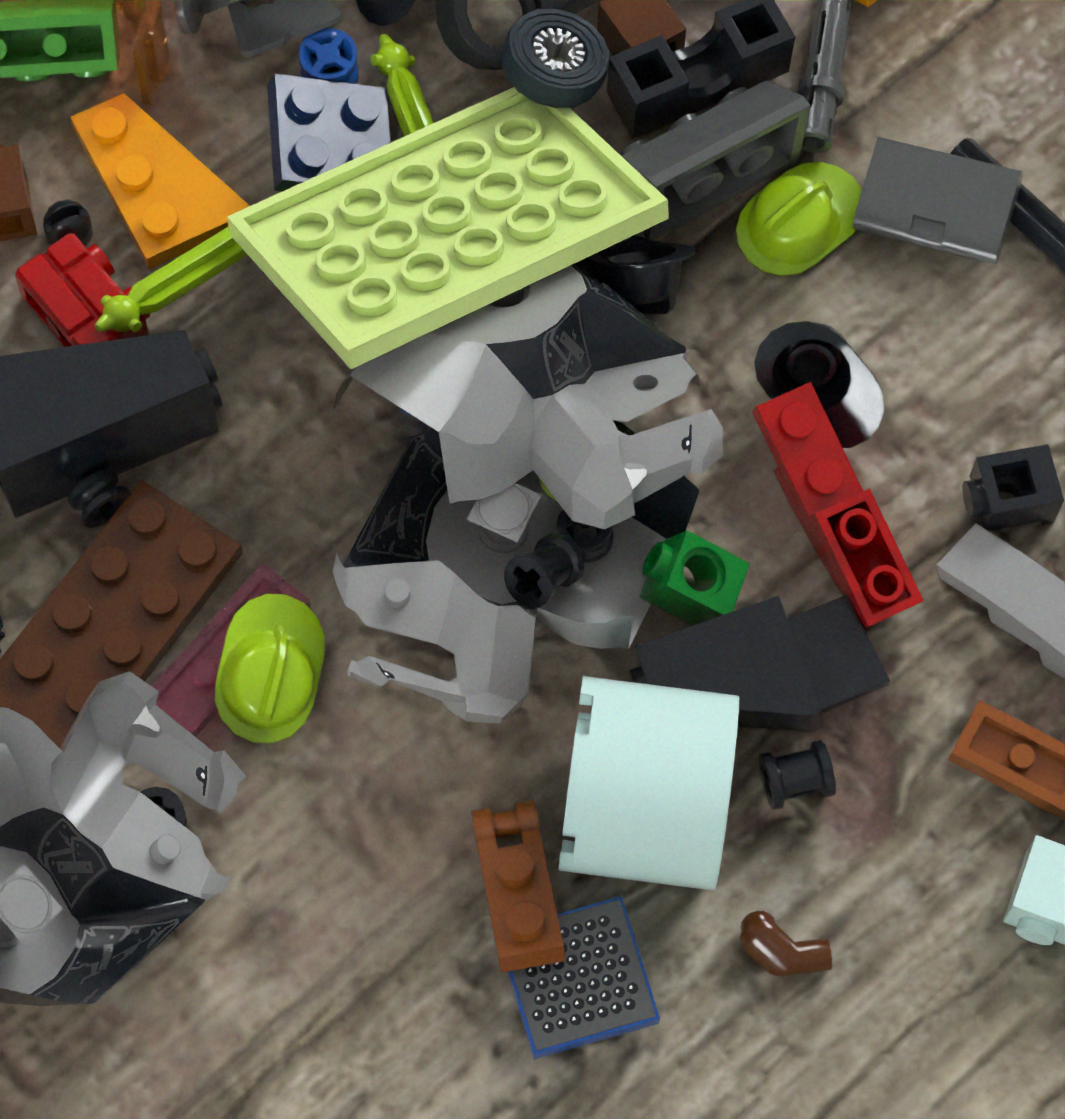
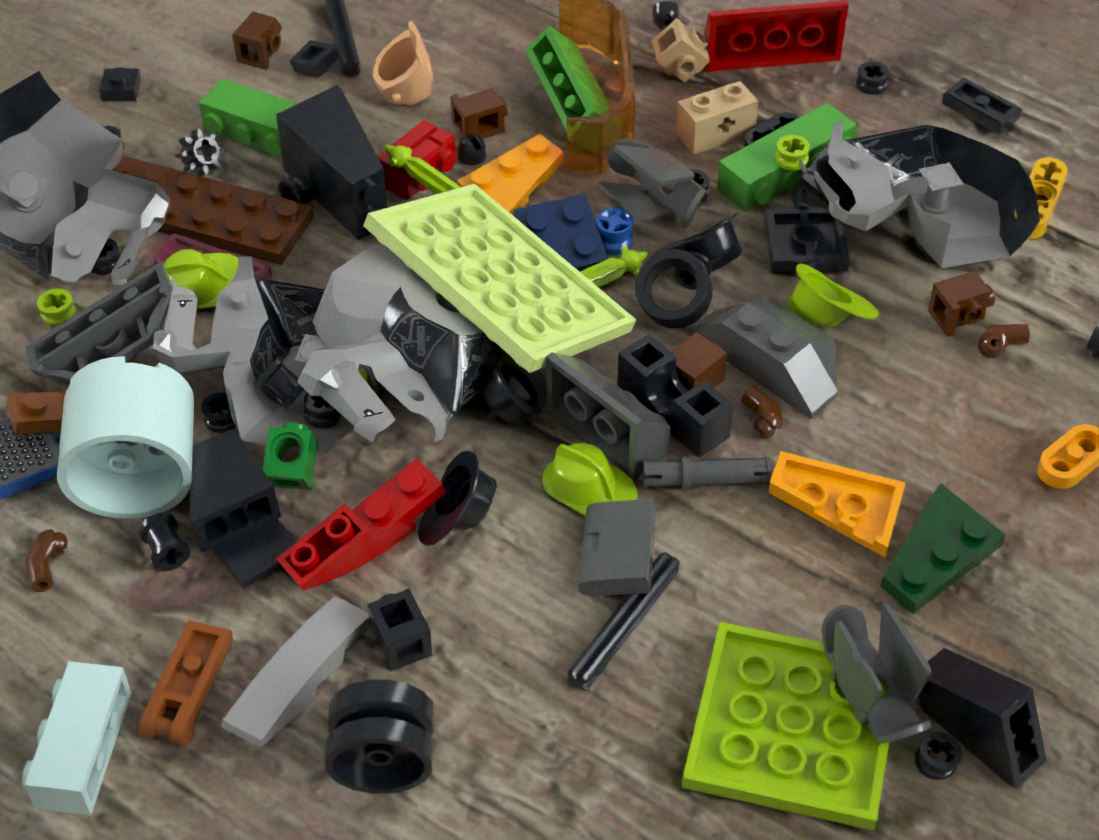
camera: 80 degrees right, 20 degrees down
black bush [502,9,609,108] -> none
none -> dark grey wedge [25,261,173,383]
none -> lime bush [37,288,76,327]
none -> black bush [201,392,236,433]

